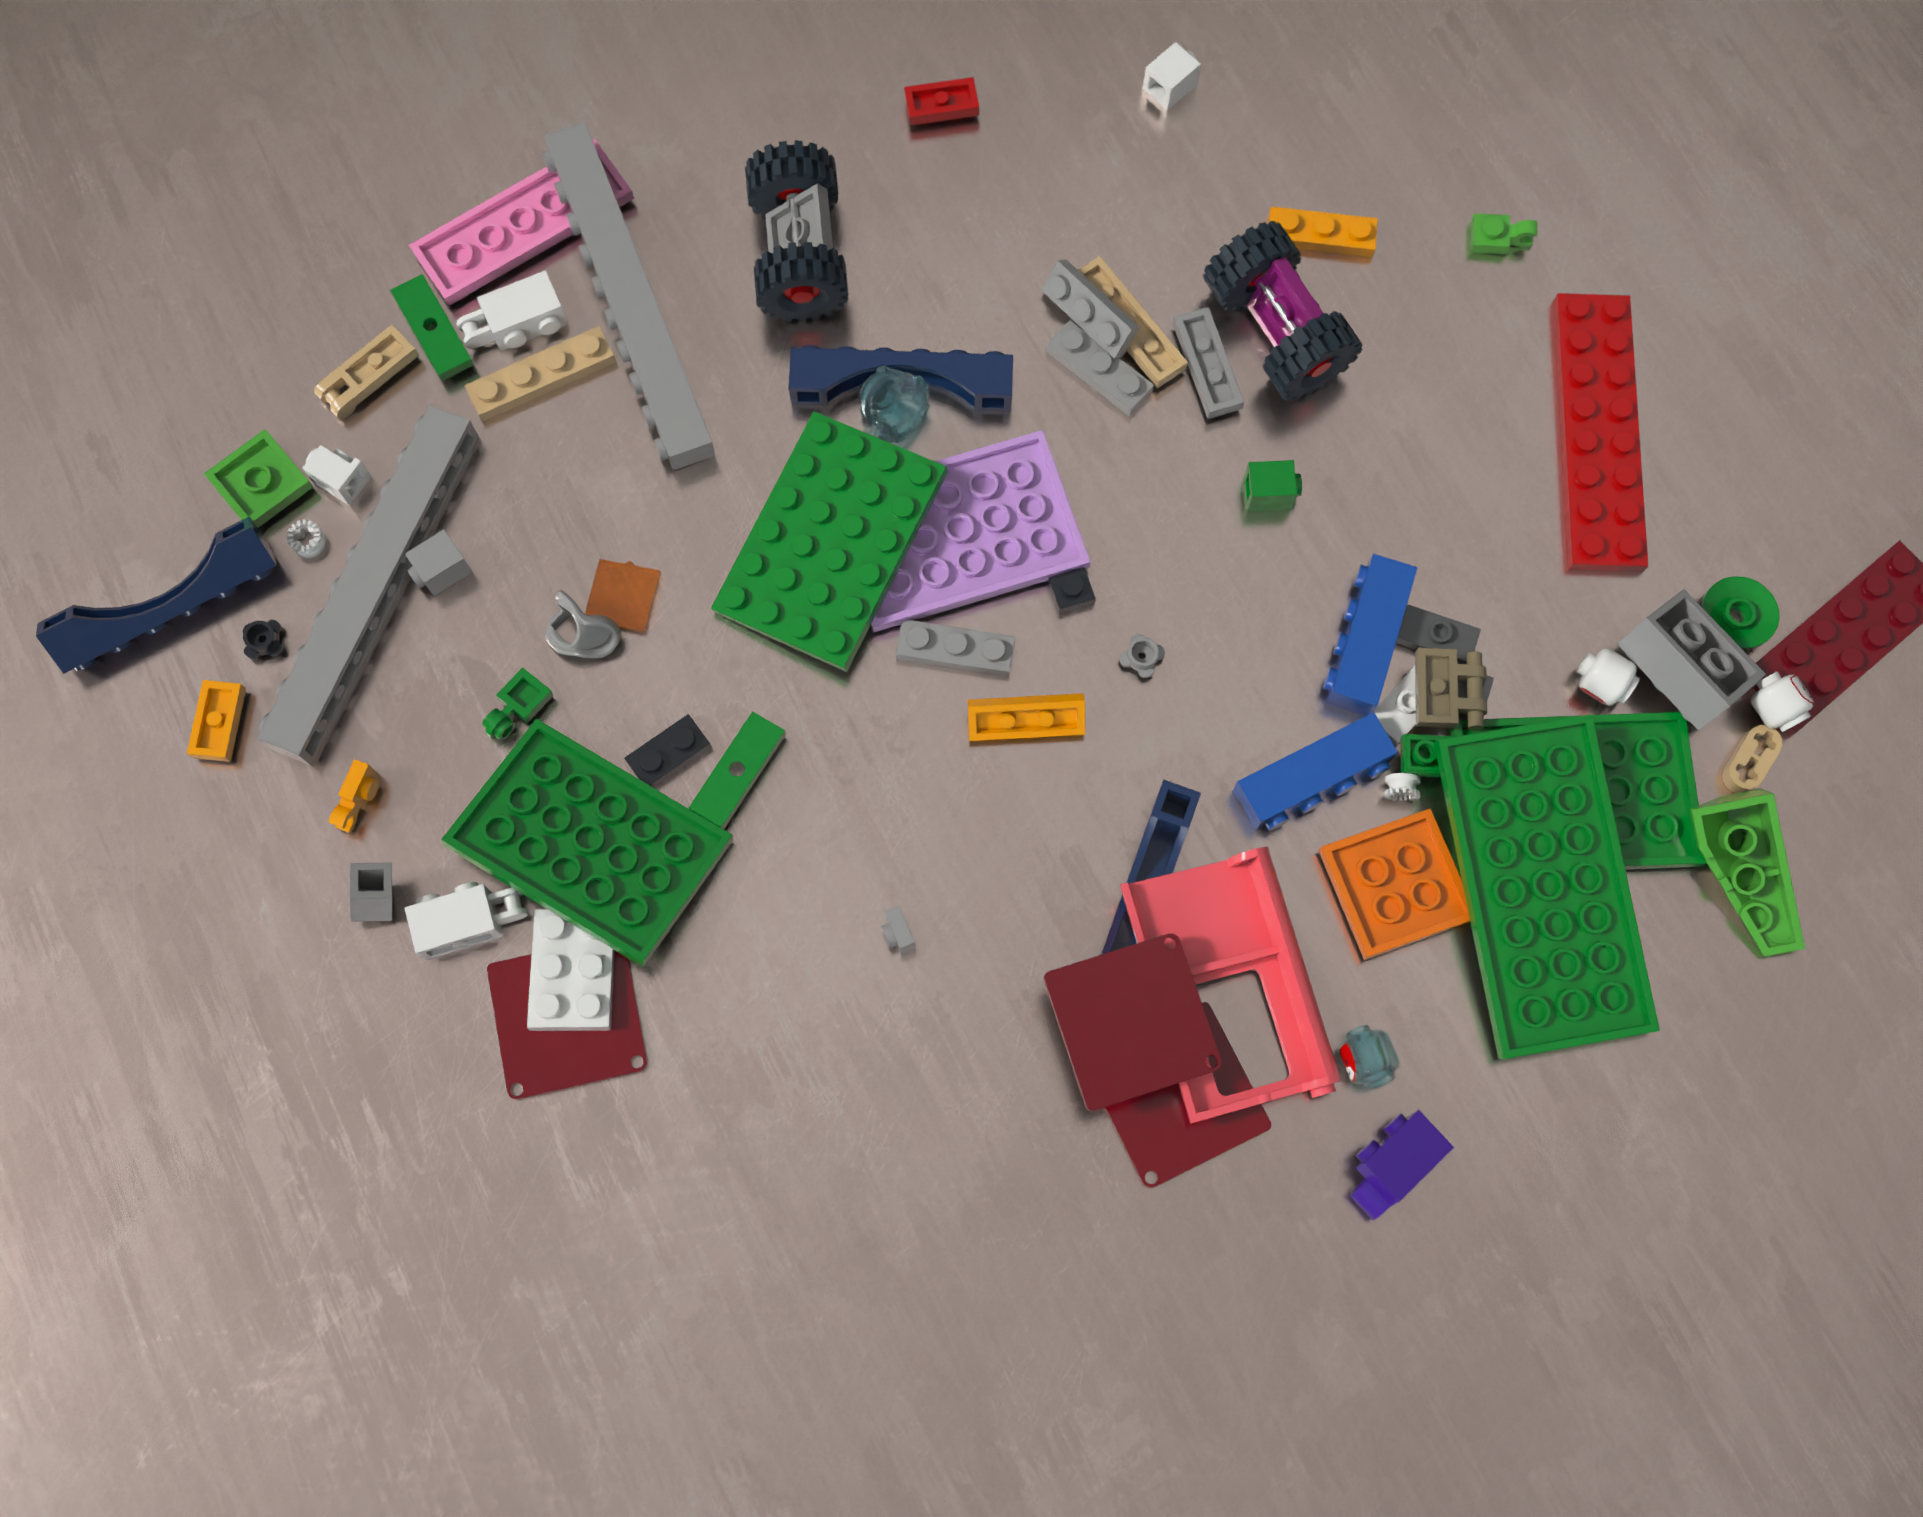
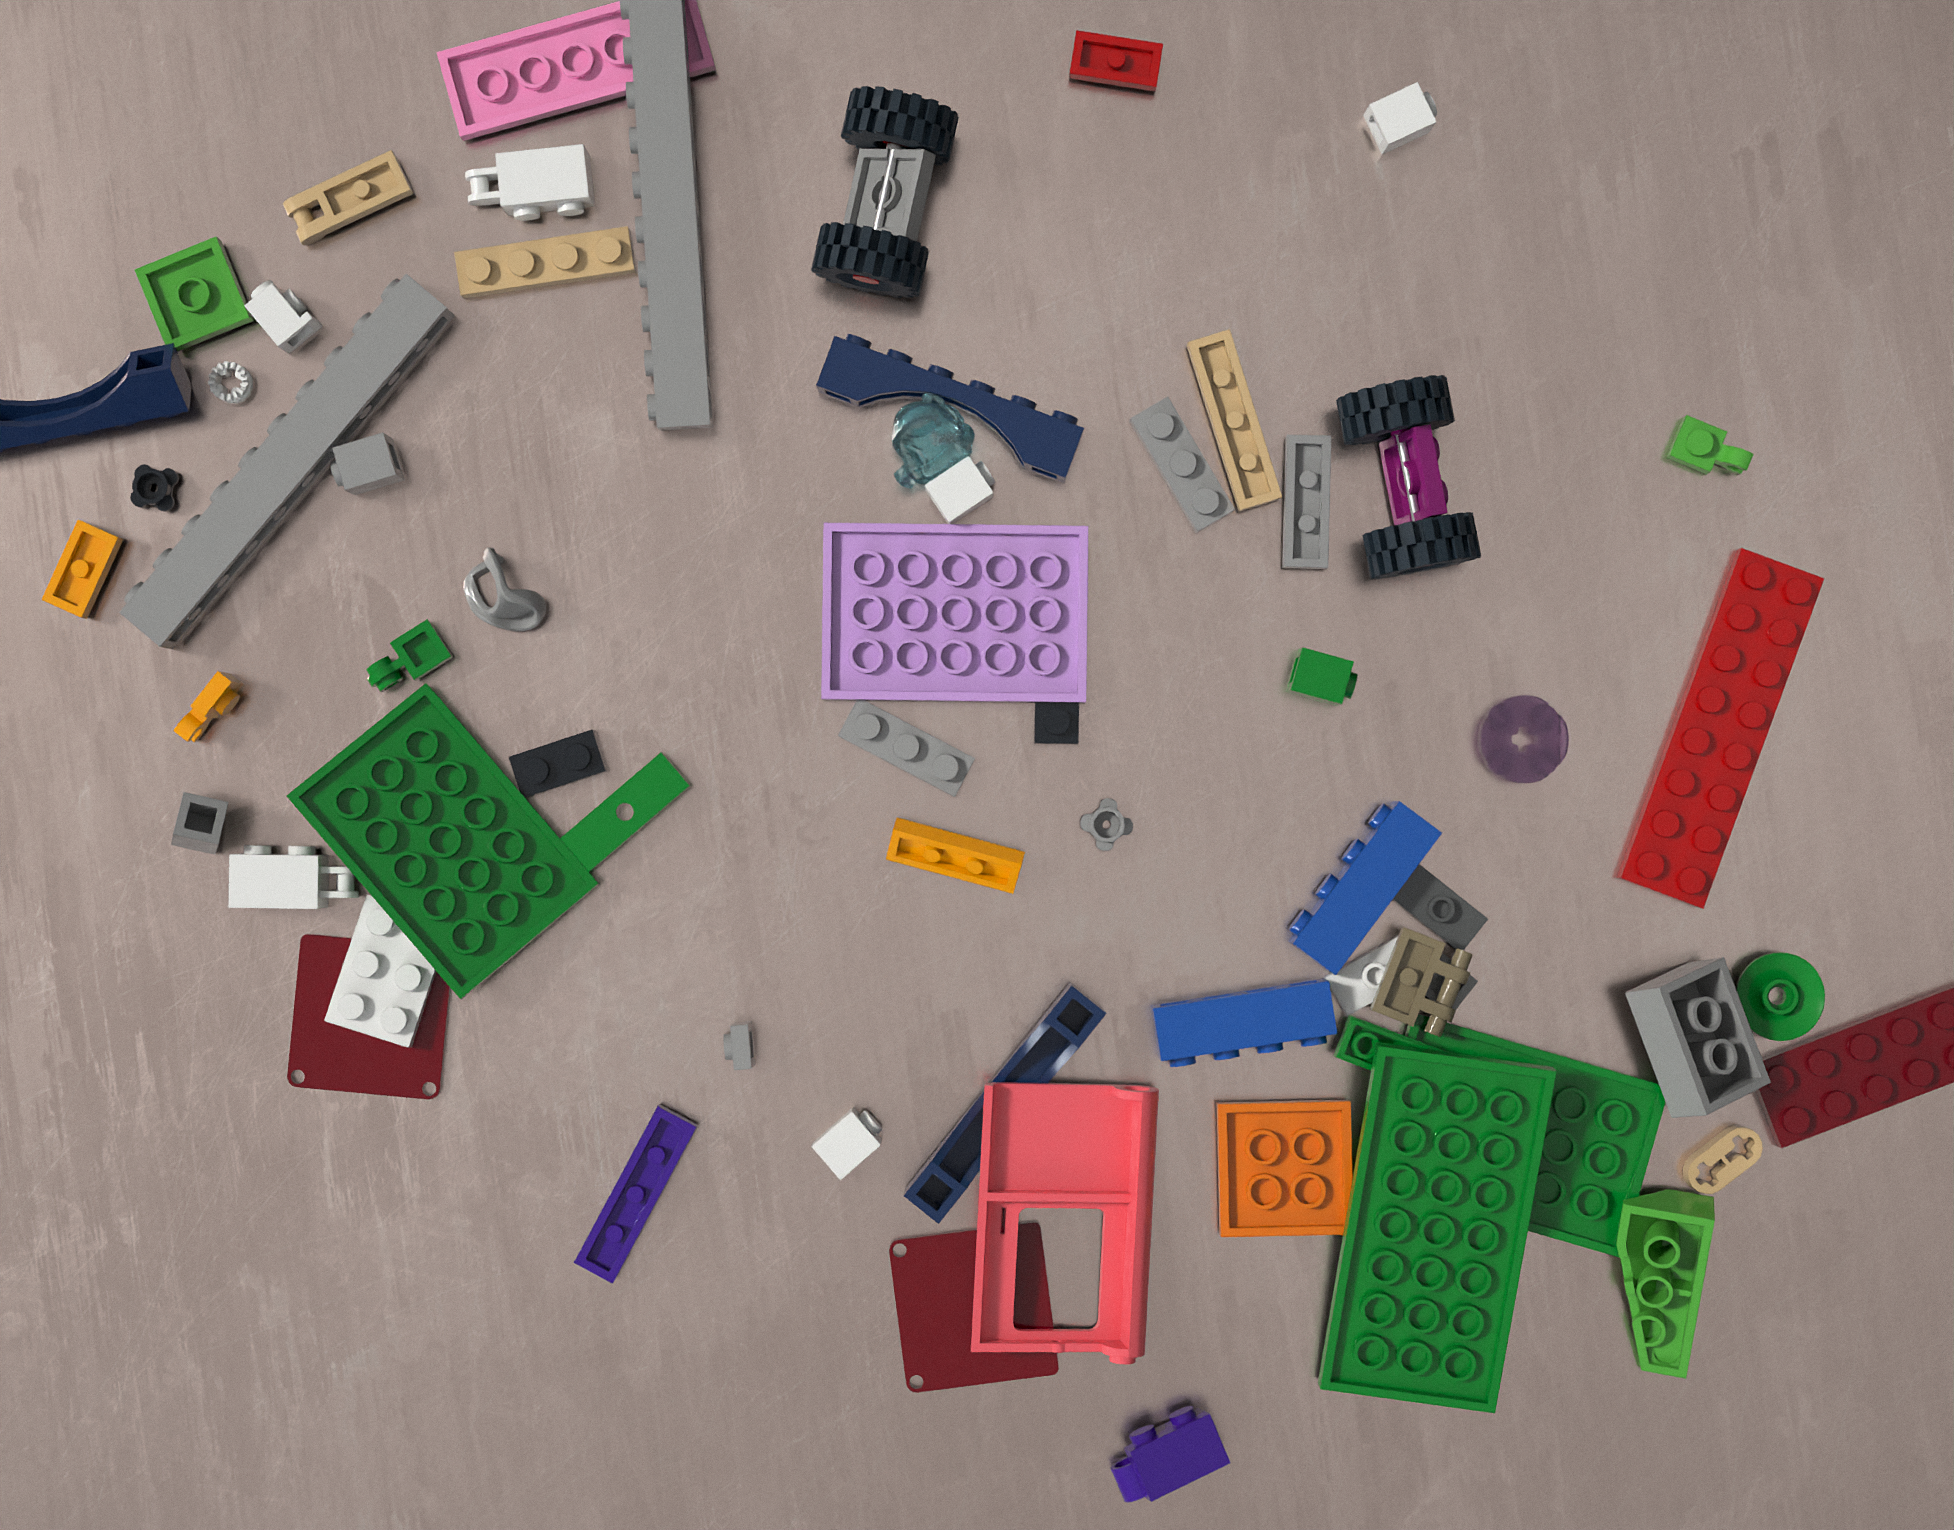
camera: 20 degrees right, 15 degrees up
green tile [390,274,474,382] -> none
clear orange piece [585,559,661,634] -> none
green plate [711,411,948,672] -> none
light grey plate [1041,259,1140,359] -> none
dark red piece [1043,933,1222,1111] -> none
light orange plate [1268,206,1378,257] -> none
clear light blue head [1339,1025,1400,1090] -> none
white bush [1384,773,1421,801] -> none
white head [1577,648,1640,706] -> none
white head [1751,672,1814,732] -> none
none -> dark purple plate [574,1104,698,1284]
none -> white brick [811,1107,883,1180]
none -> white brick [925,456,996,524]
none -> clear purple plate [1477,695,1569,784]

